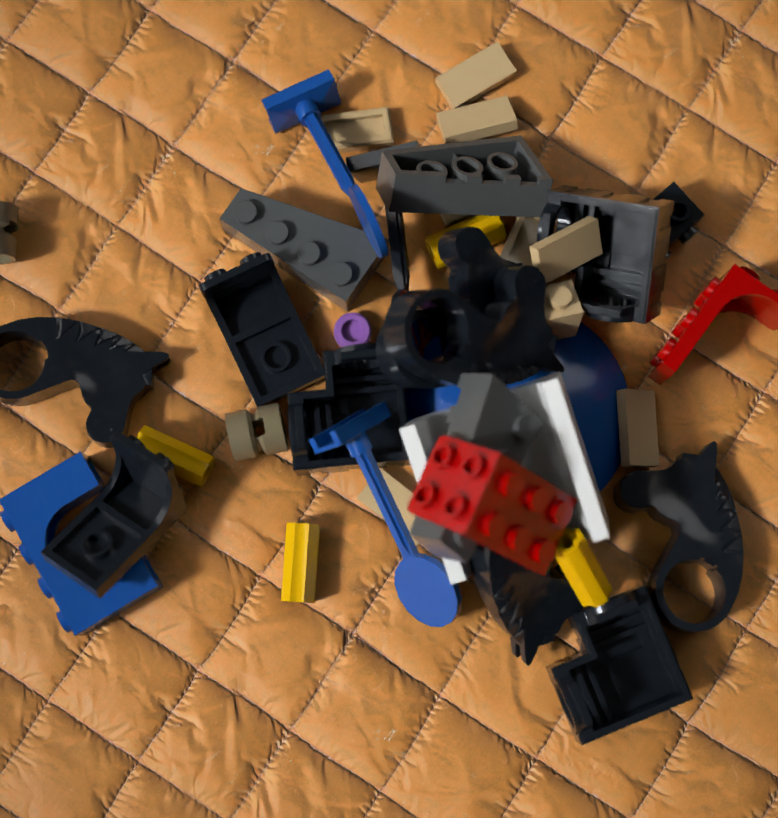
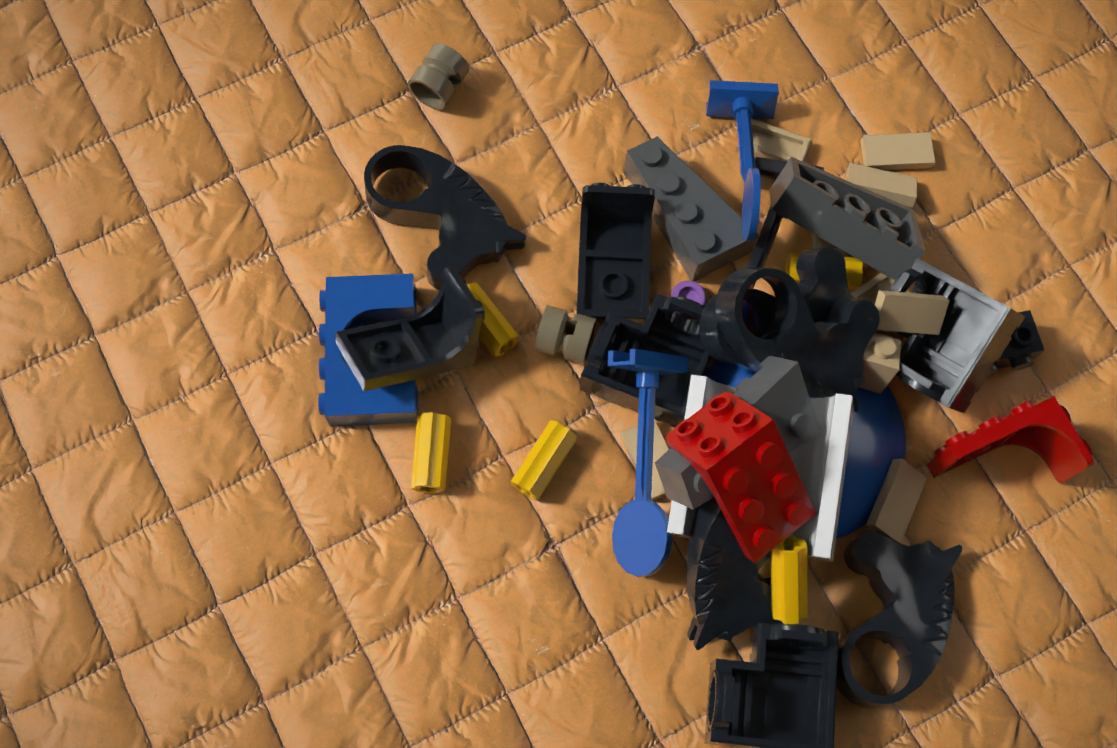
camera: 25 degrees right, 10 degrees down
none -> yellow axle [411,412,451,493]

